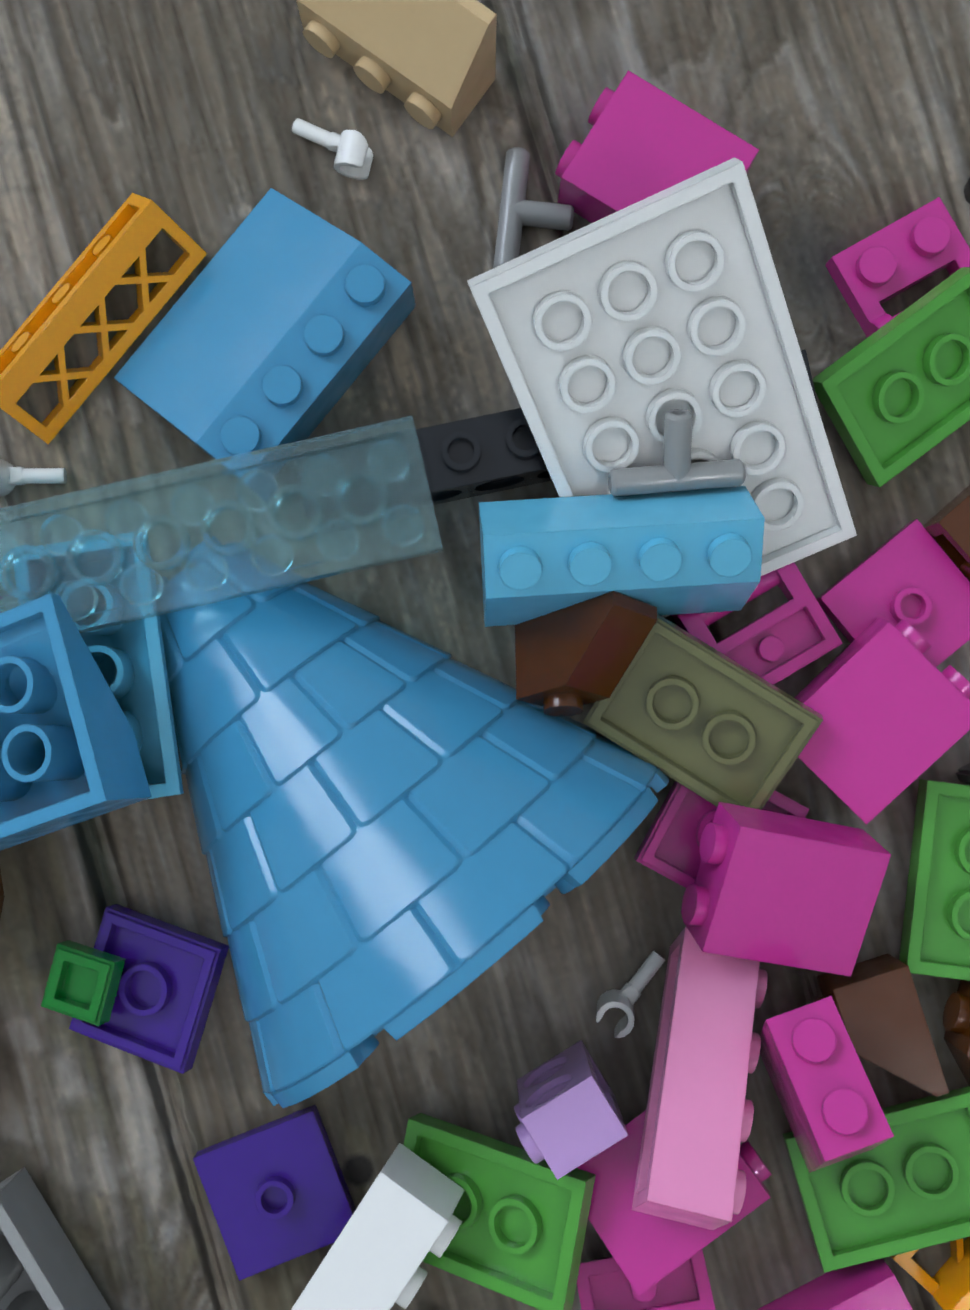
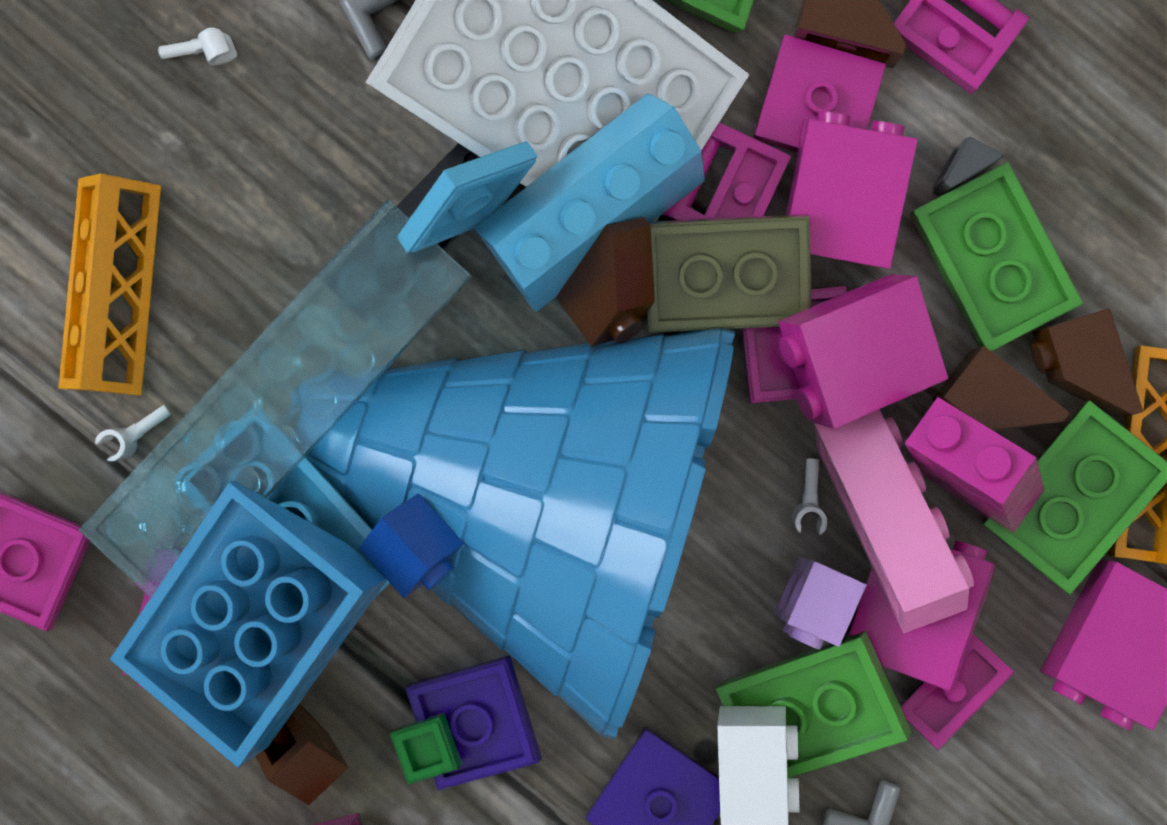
camera: 30 degrees left, 0 degrees up
dark azure slope [114,188,416,496] -> none
light grey piece [608,409,746,496] -> none
none -> blue brick [359,493,464,598]
none -> medium azure tile [397,141,538,253]

